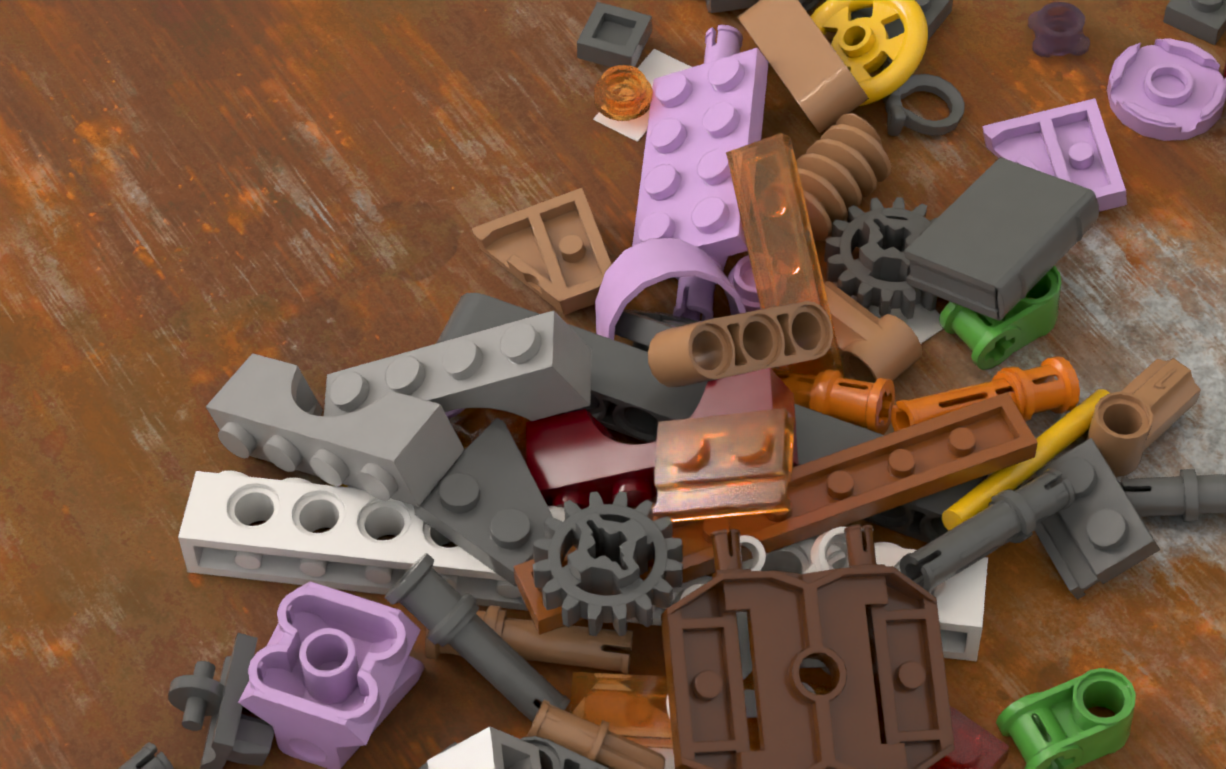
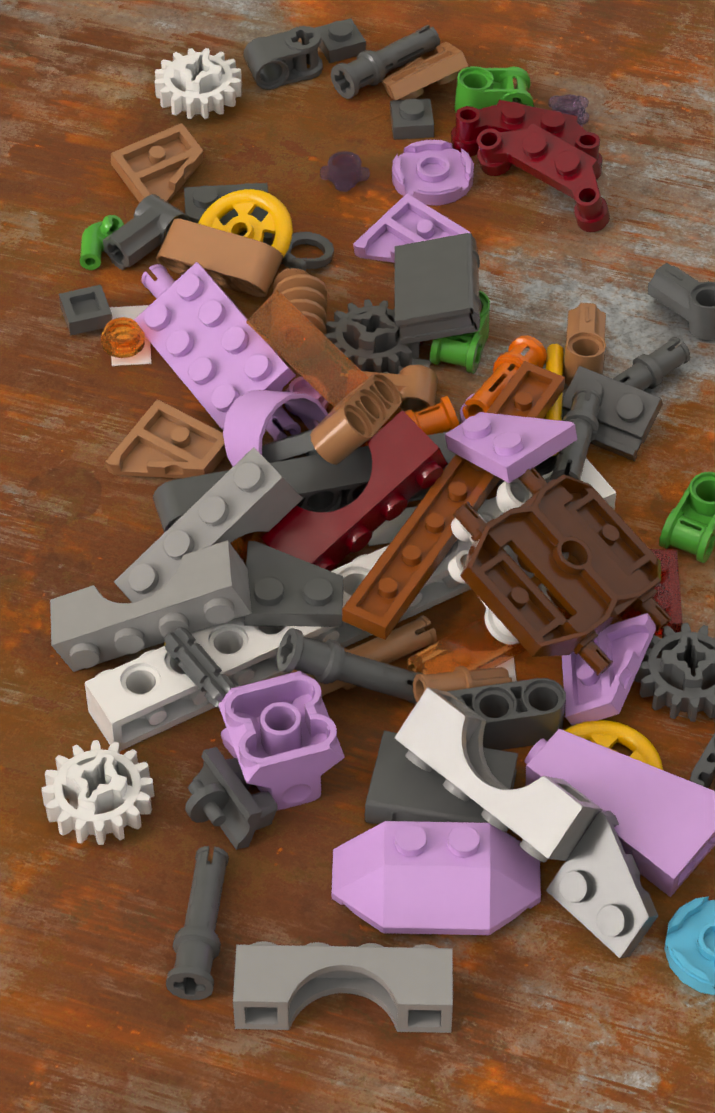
camera: 40 degrees left, 5 degrees down
dark grey gear [533,491,683,636] -> none
clear orange plate [653,408,794,522] -> none
none -> white gear [42,740,154,845]
none -> dark grey axle [164,627,235,708]
none -> lavender wing [445,412,577,483]

